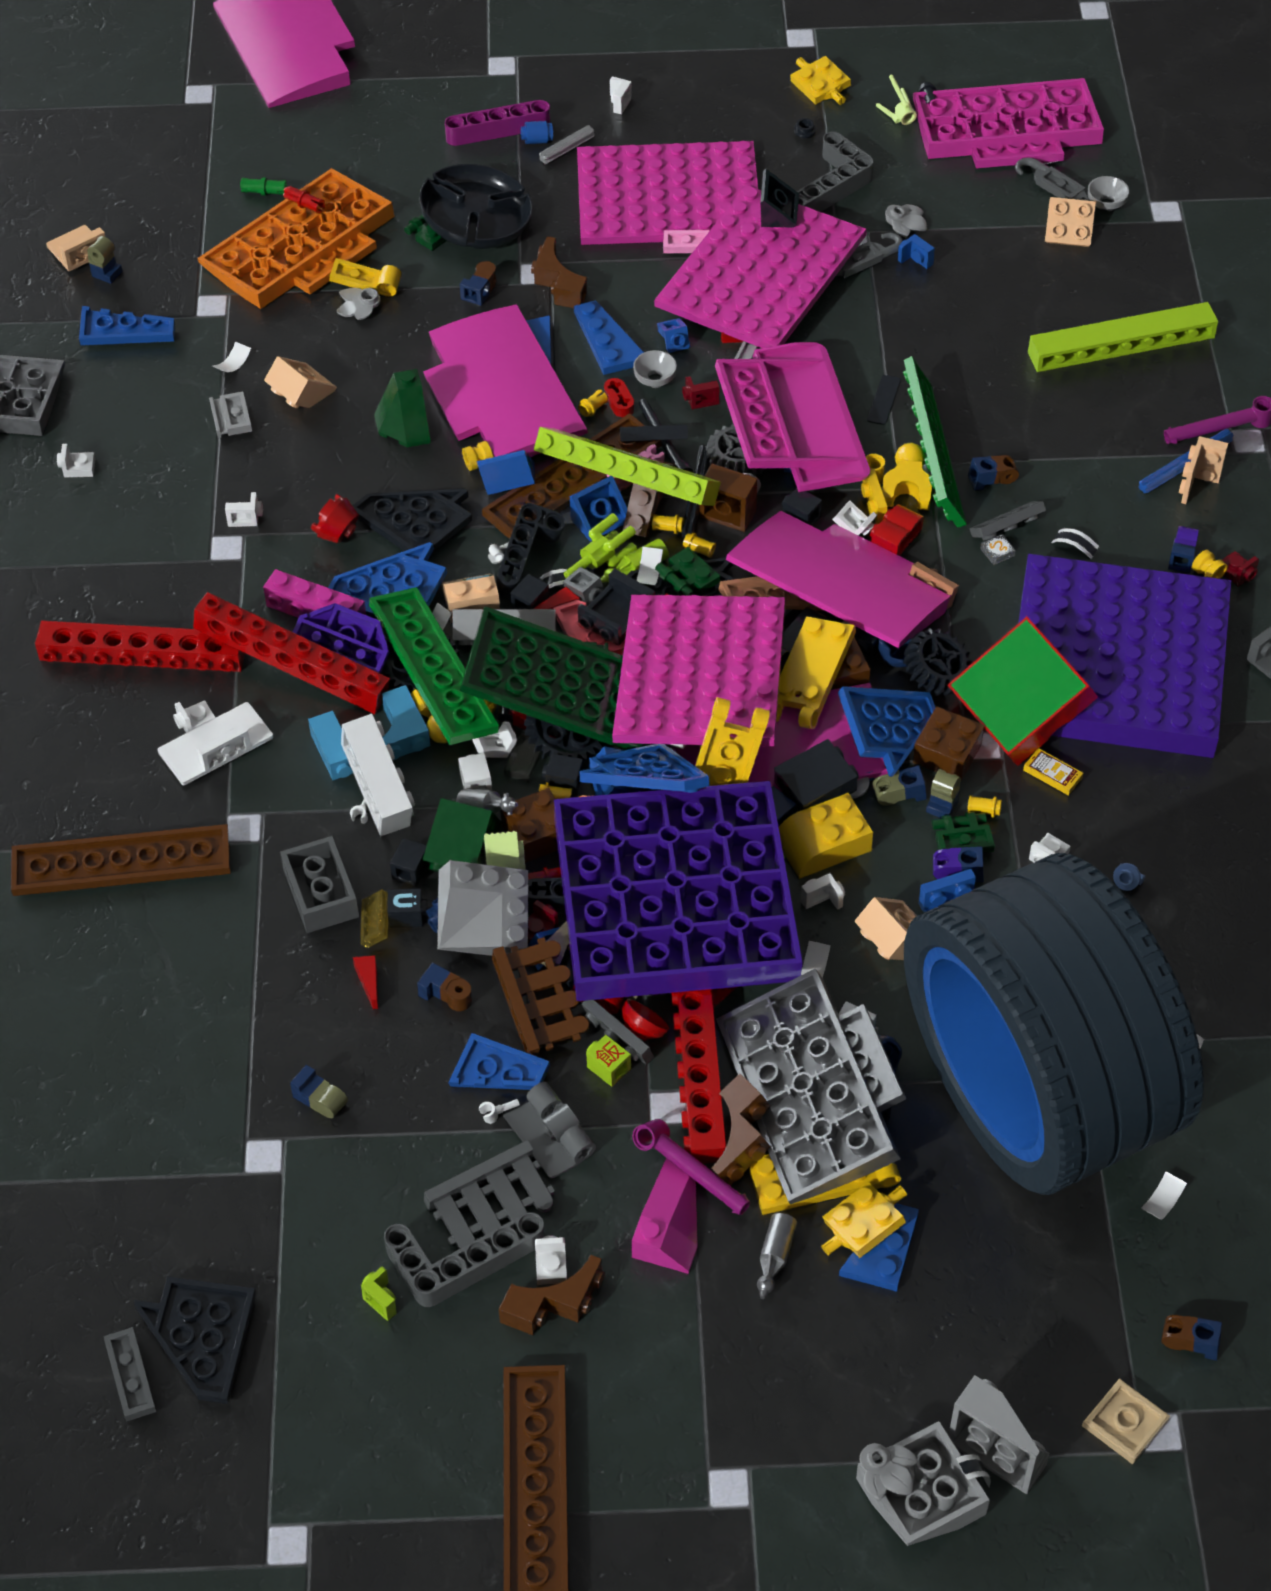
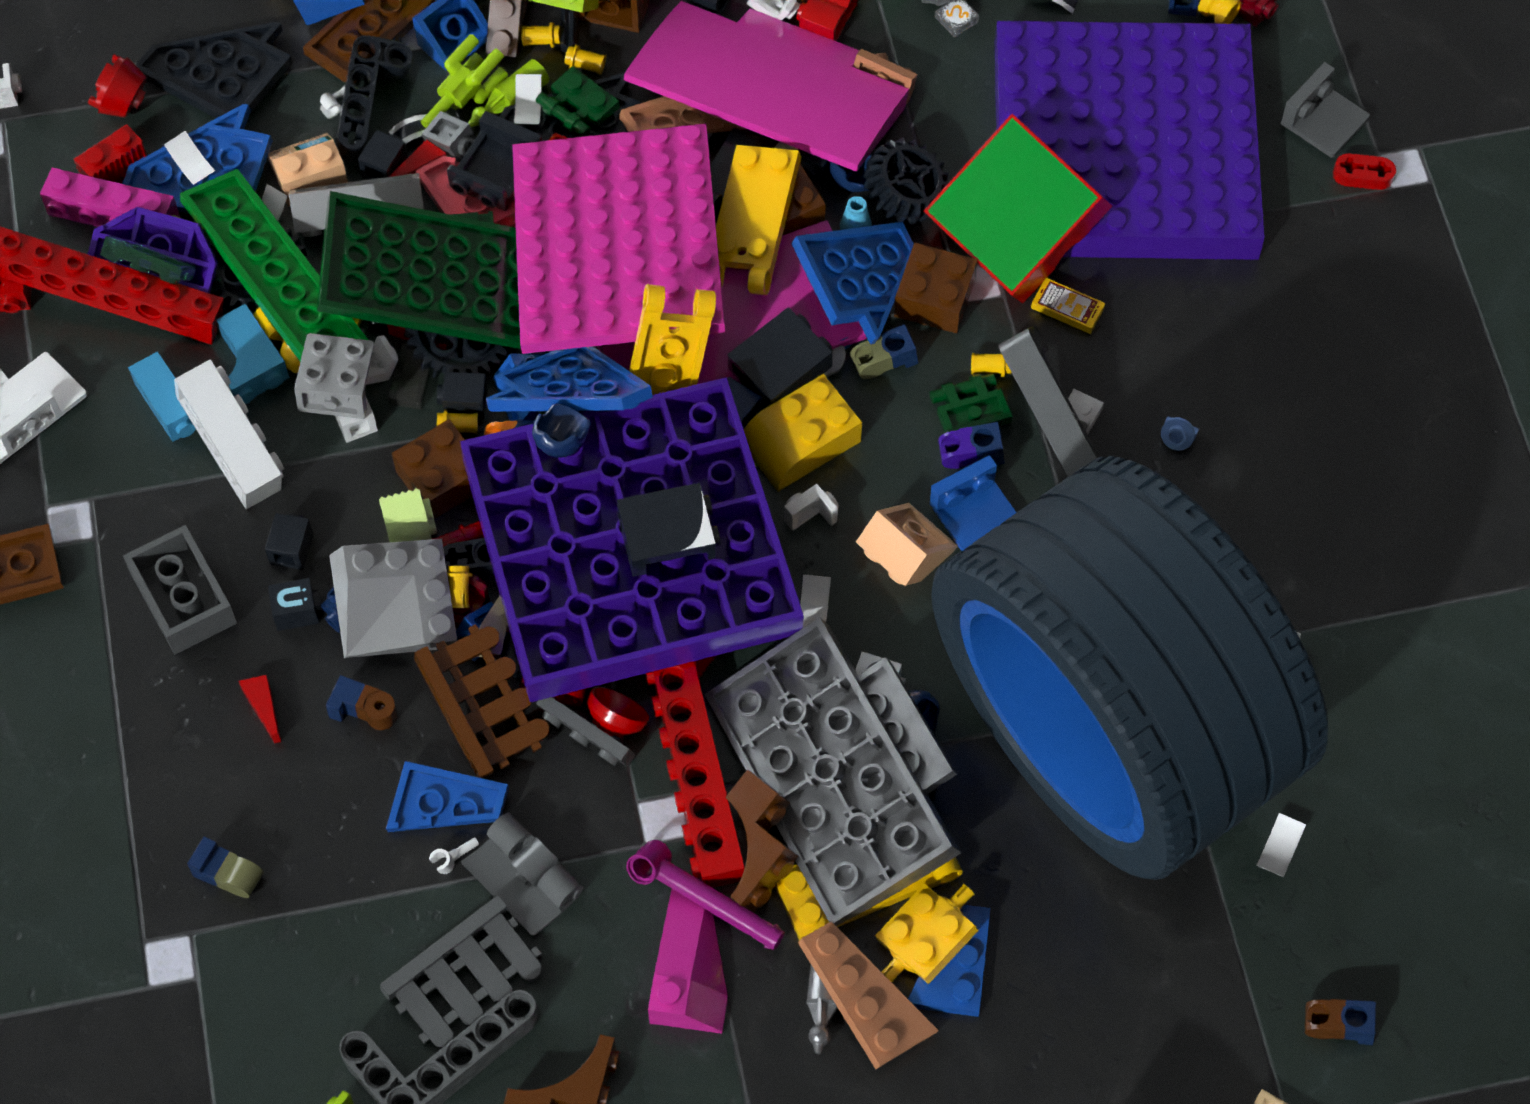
camera: 10 degrees left, 10 degrees up
white hand [350,799,368,824] -> none
clear yellow plate [360,889,388,948] -> none
dark green slope [423,798,501,873] -> none
flat silver wheel [456,789,518,815] -> none
white bracket [535,1236,567,1285] -> none
lime brick [586,1035,631,1087] -> none
leg [926,769,961,818] -> none
none -> red brick [73,124,147,184]
none -> clear green hinge [100,236,195,284]
none -> white sticker [164,131,215,185]
none -> light grey bracket [294,333,374,419]
none -> yellow pin [447,565,472,608]
none -> dark blue hair [532,404,591,458]
none -> black panel [617,483,721,577]
none -> nougat wing [798,921,939,1069]
none -> medium azure cone [840,196,872,230]
none -> dark grey beam [998,325,1100,477]

